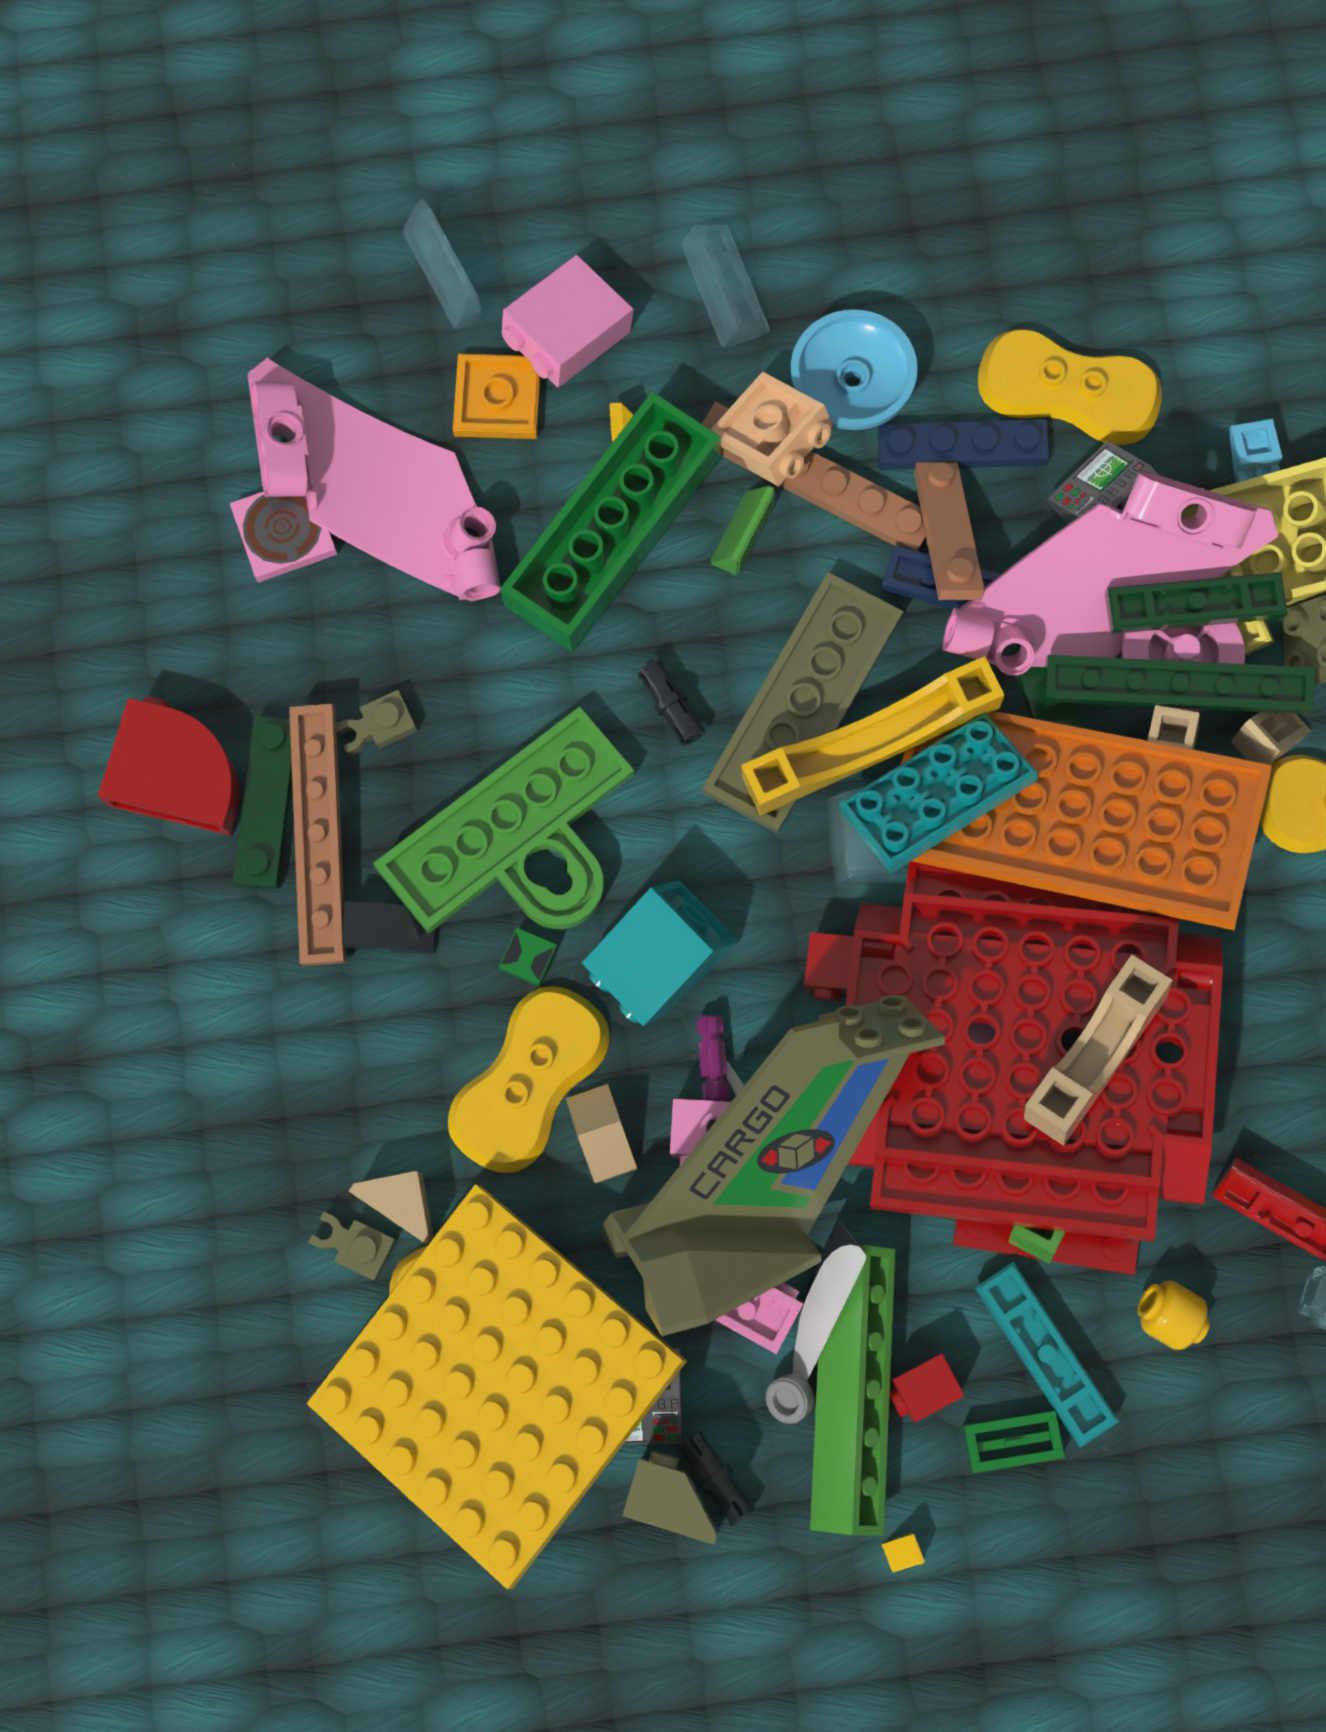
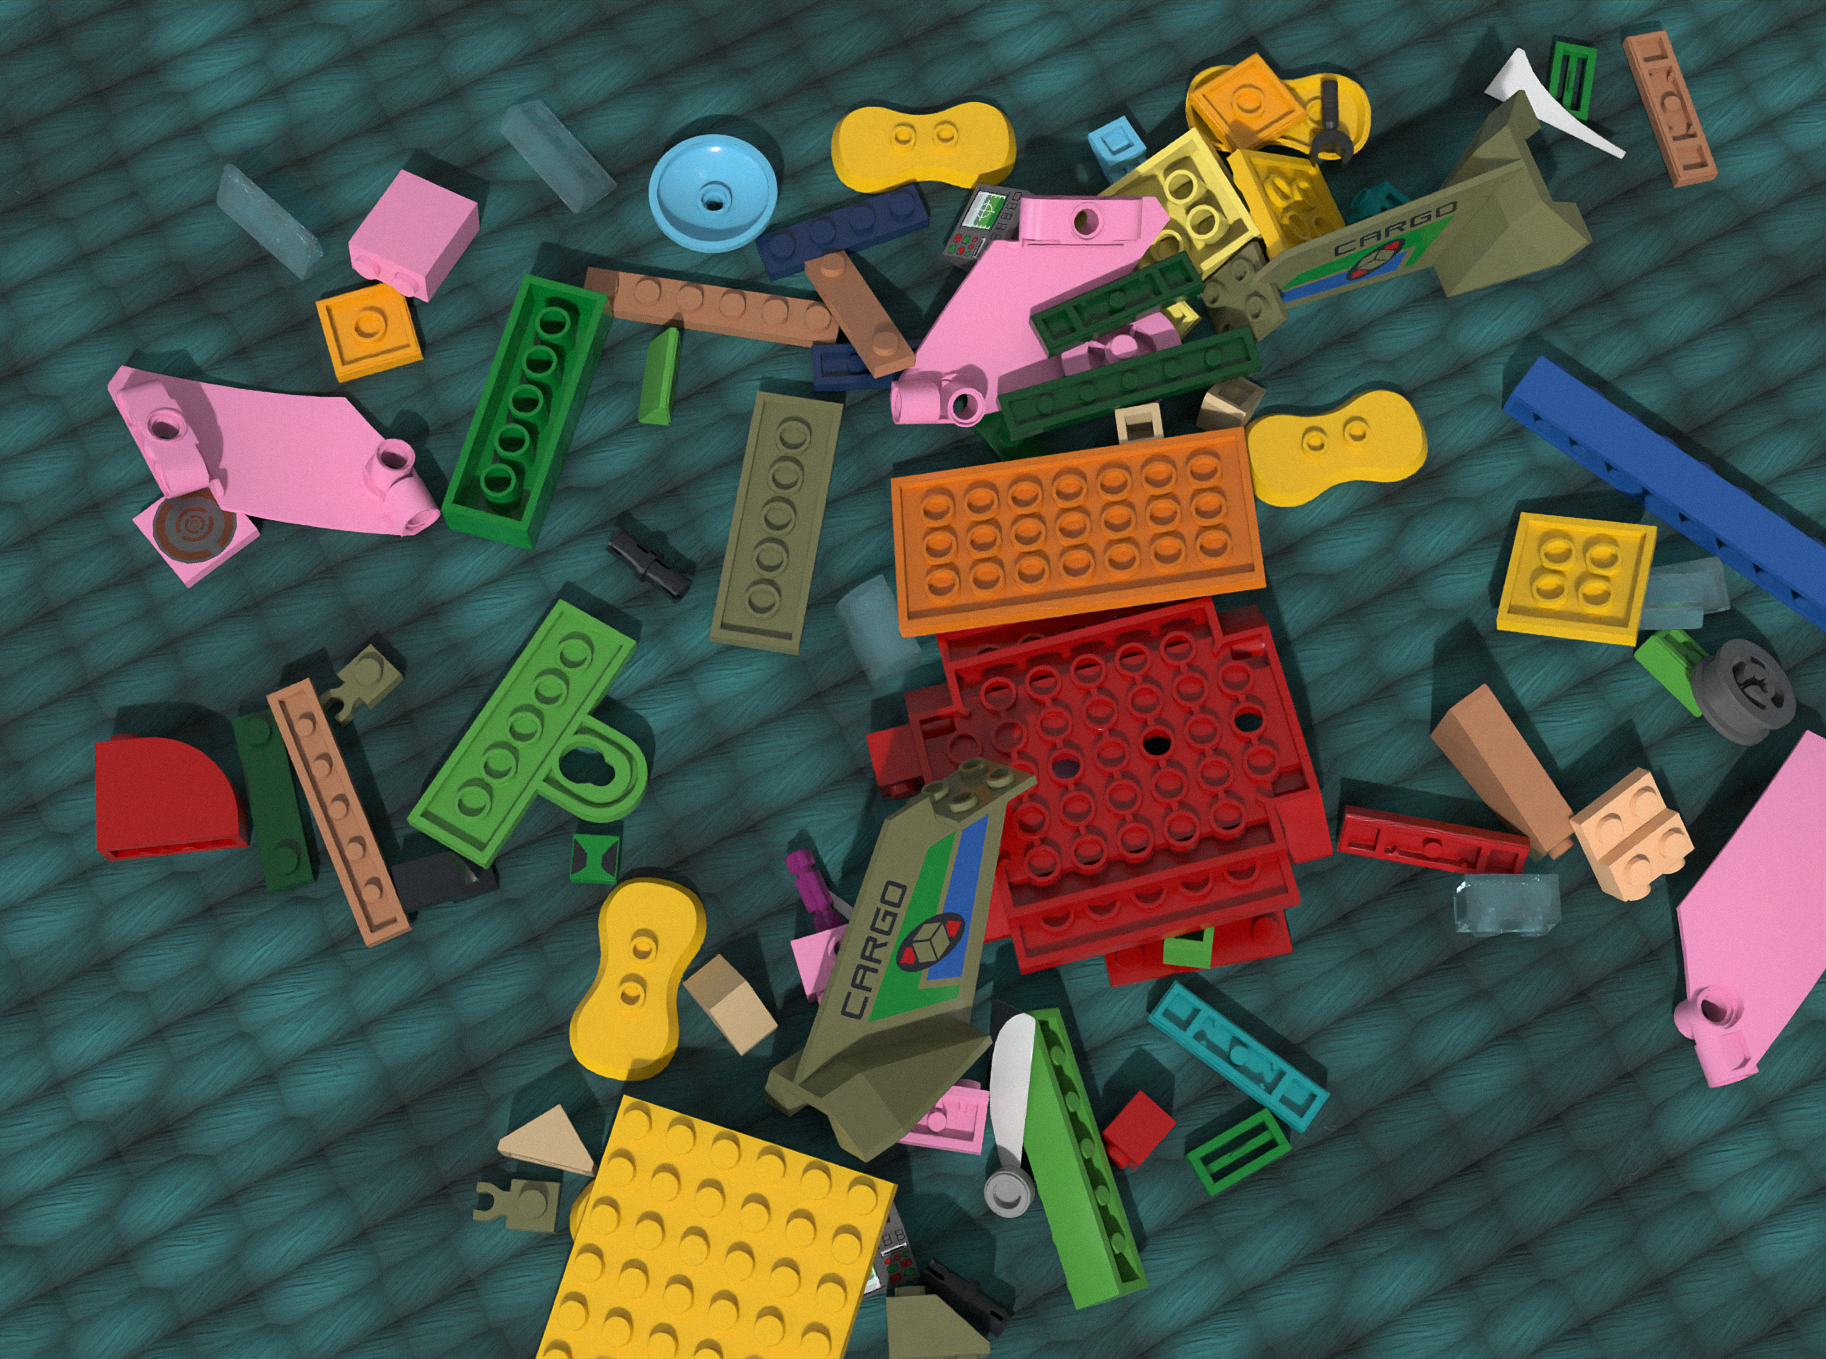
camera: 30 degrees left, 5 degrees down
teal slope [582,880,740,1026] -> none
yellow piece [610,403,633,441] -> none
light nougat plate [710,372,833,487] -> none
yellow arch [741,656,1004,816] -> none
teal tile [839,713,1038,874] -> none
yellow piece [881,1532,925,1573] -> none
tan arch [1024,955,1173,1146] -> none
yellow head [1137,1280,1210,1350] -> none

